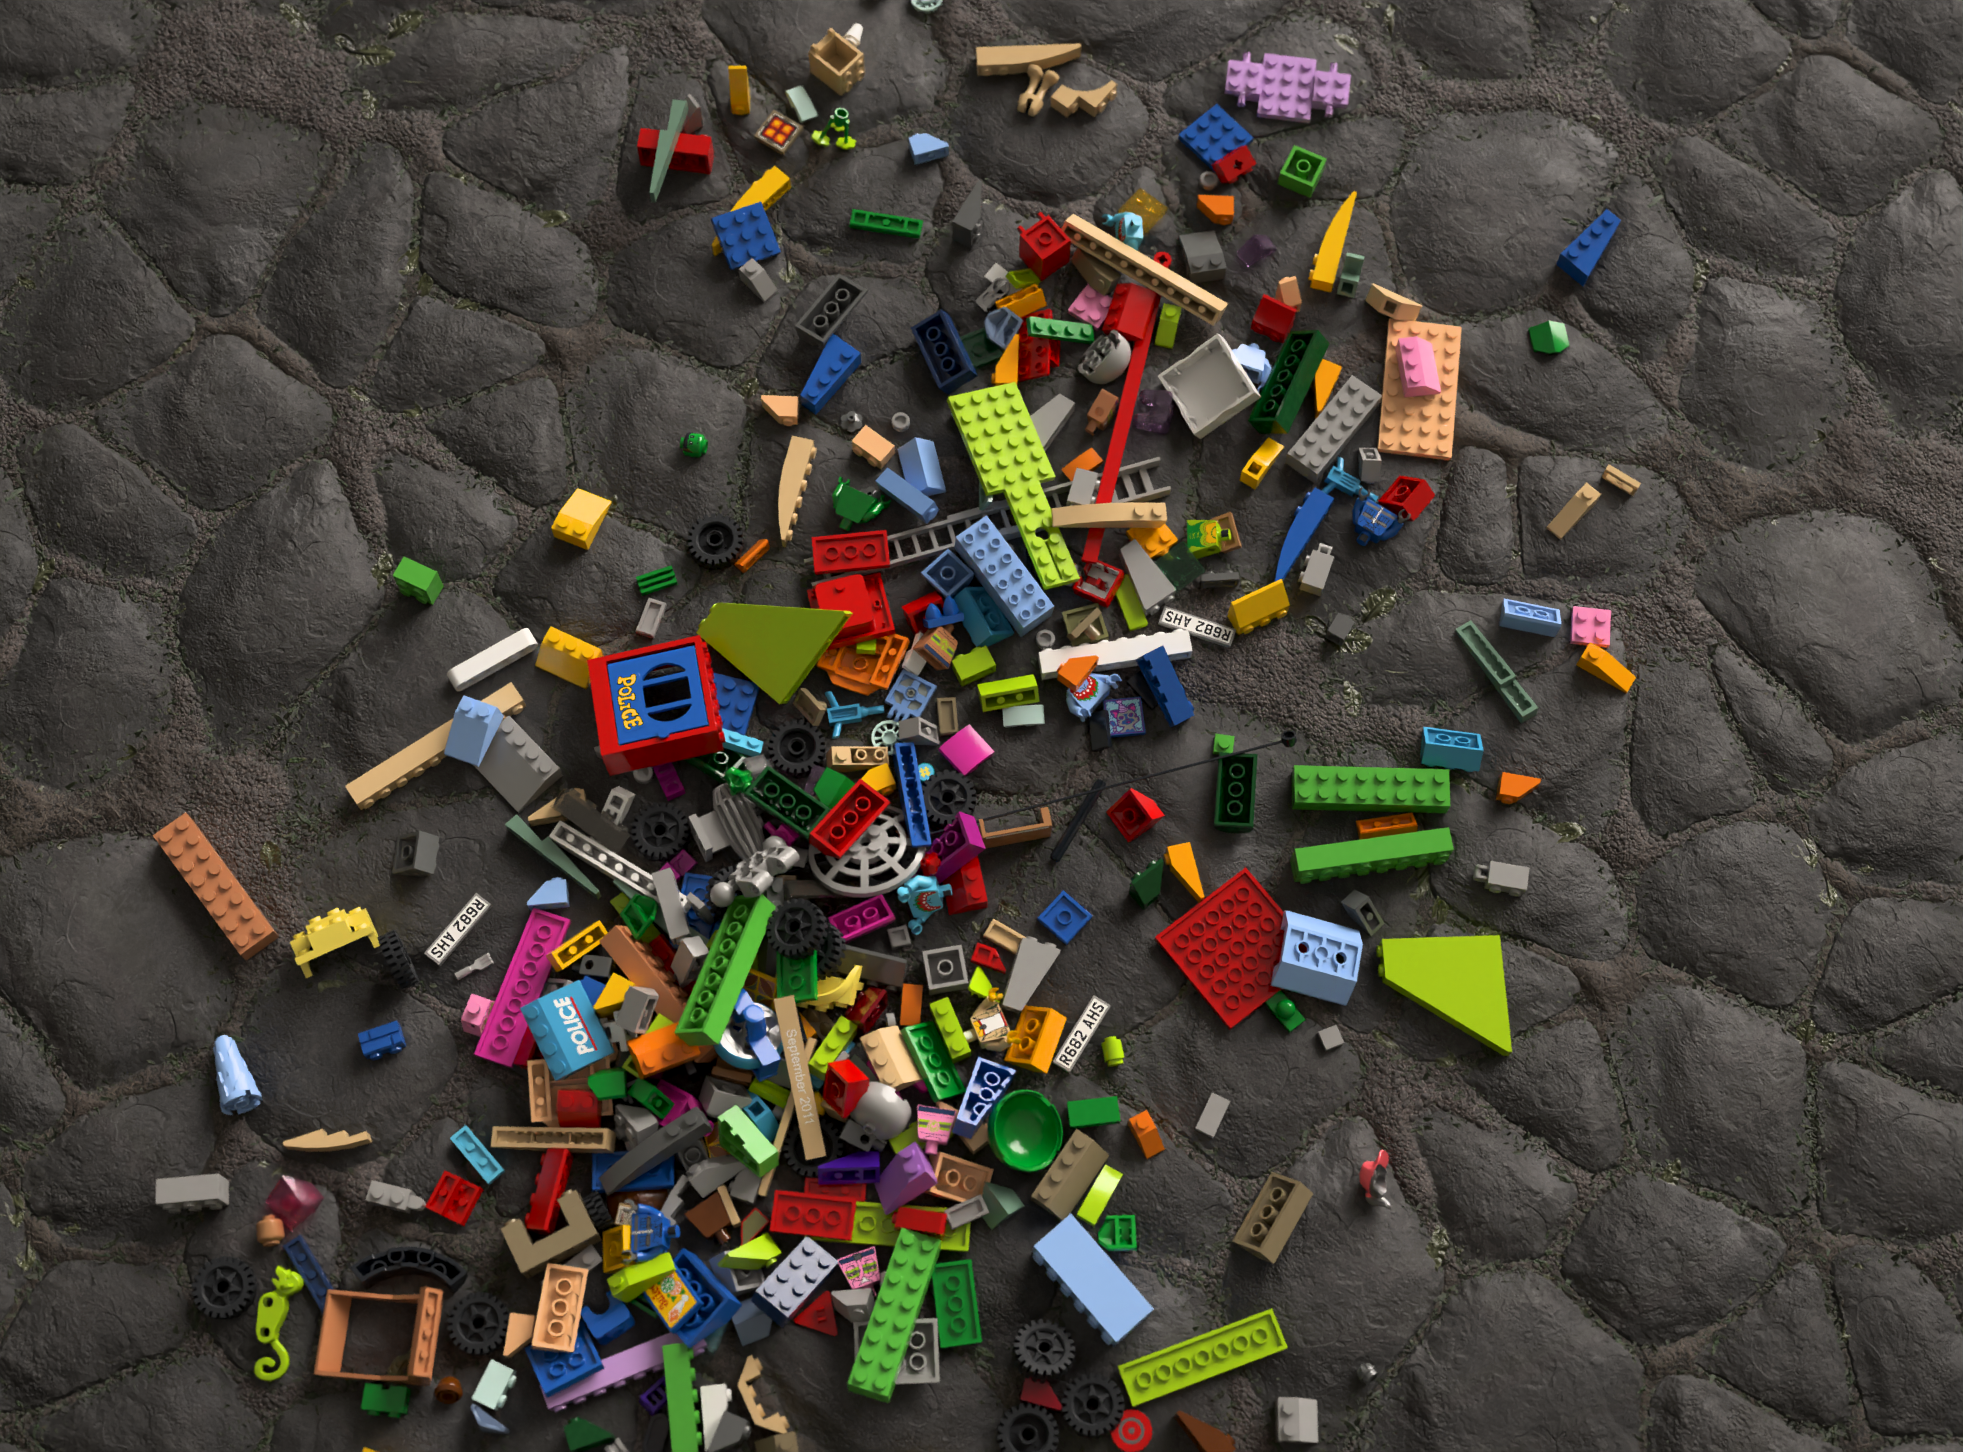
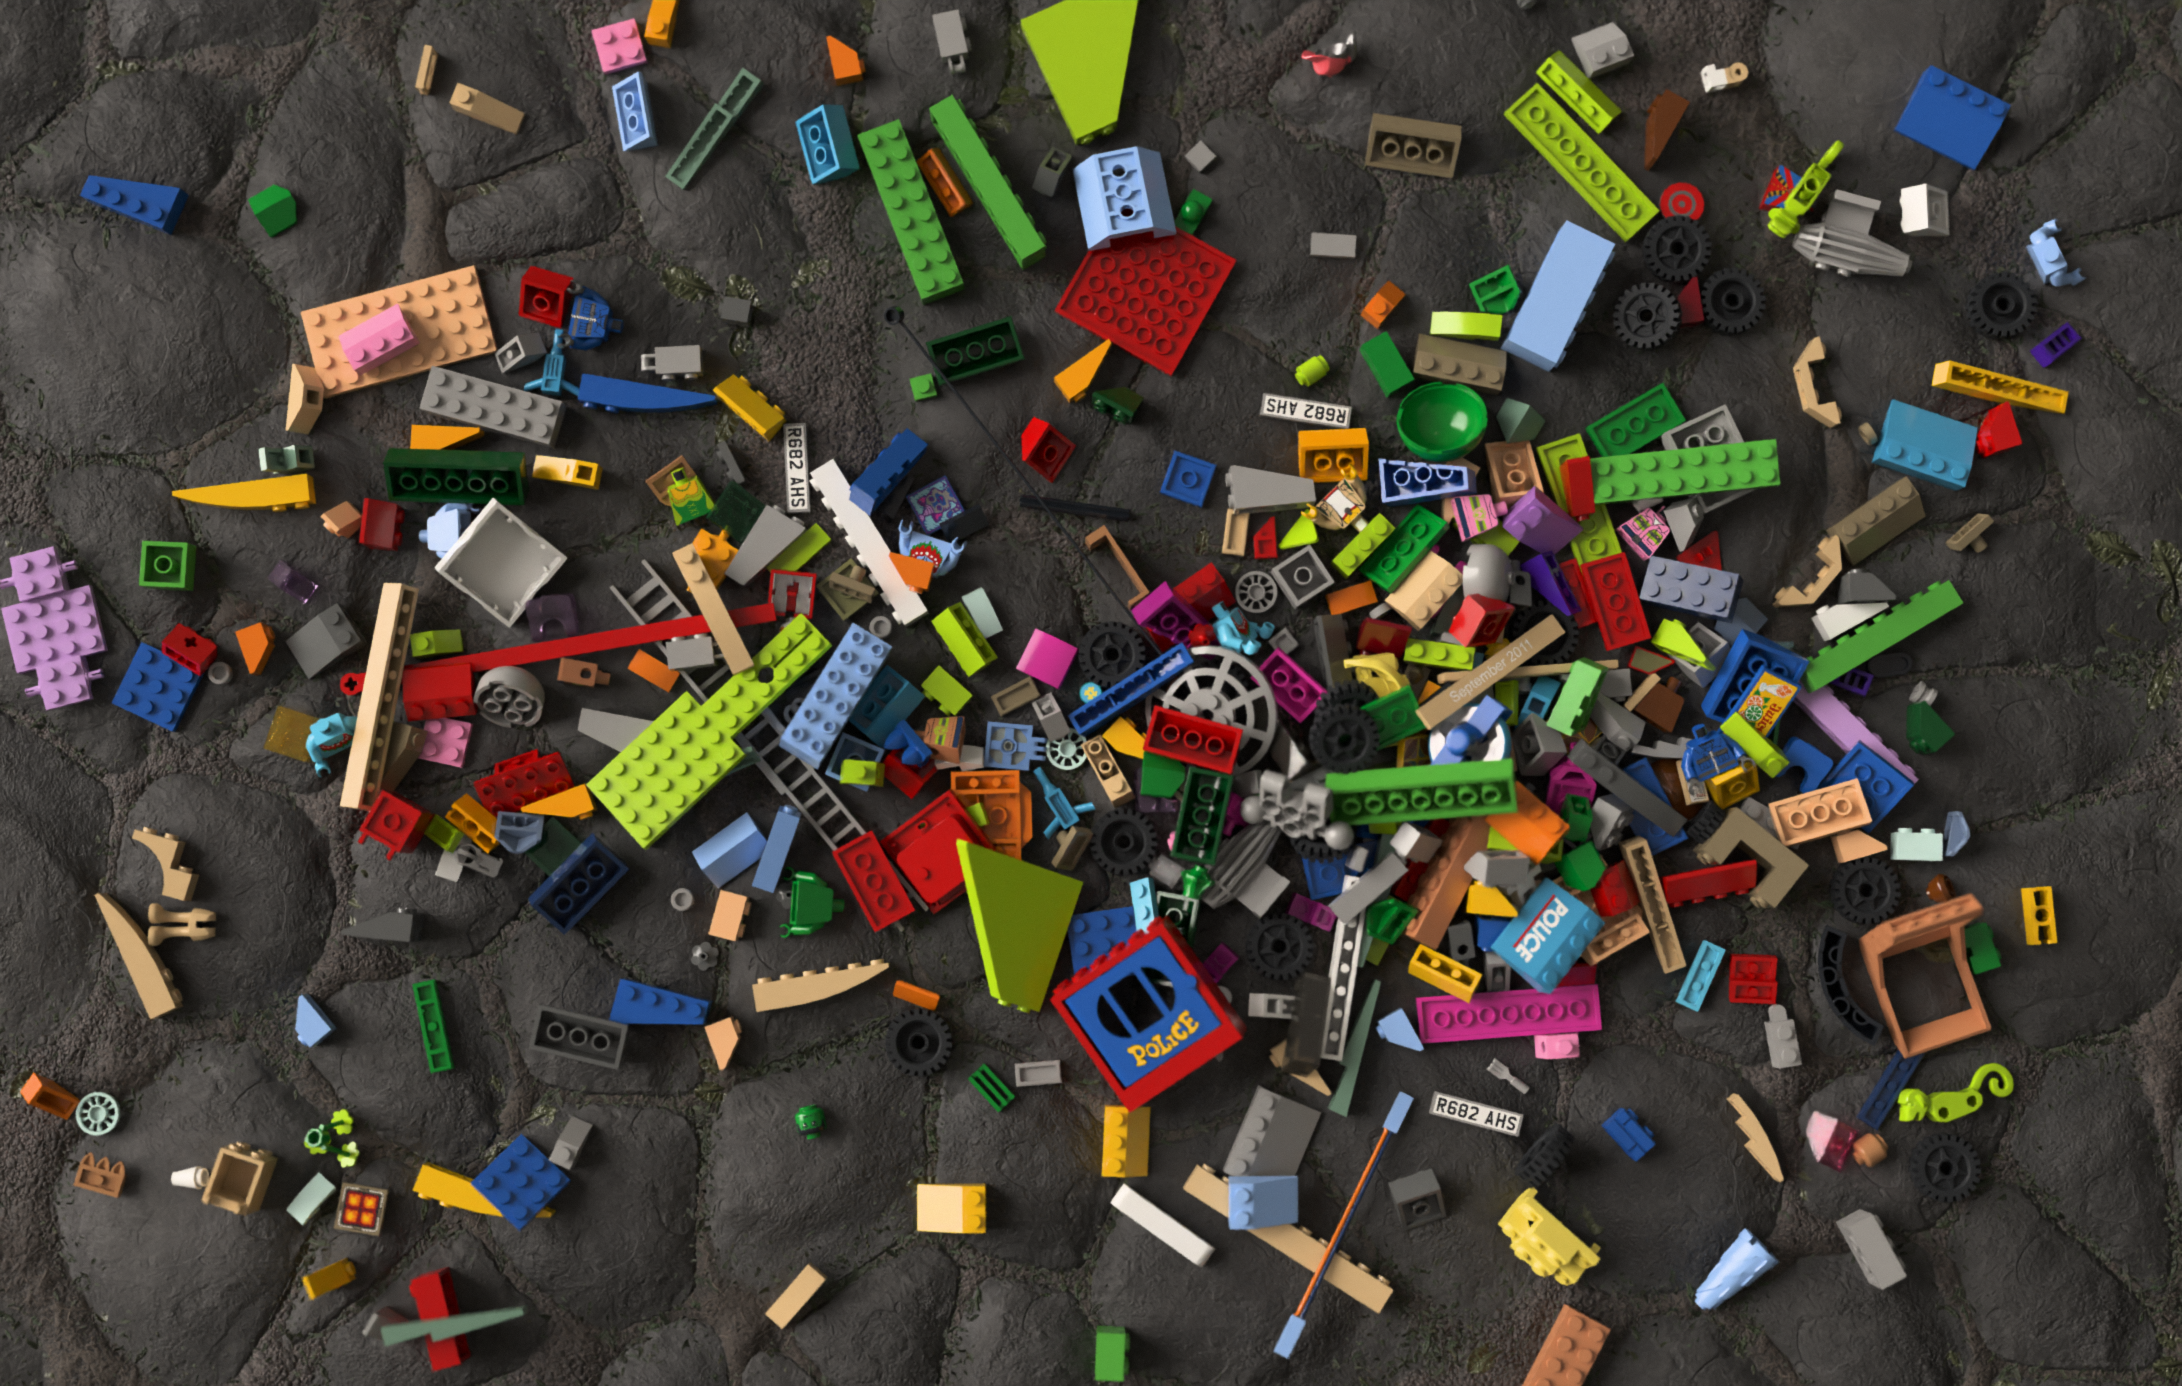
camera: 115 degrees left, 15 degrees up
light grey tile [944,1194,989,1230] -> none
plate [1026,316,1094,344] -> none
none -> tan slope [765,1262,827,1329]
none -> lime torso [840,760,885,787]
none -> light grey wheel [1235,571,1277,613]
none -> piece [1274,1091,1414,1359]
none -> lime panel [1536,50,1622,134]

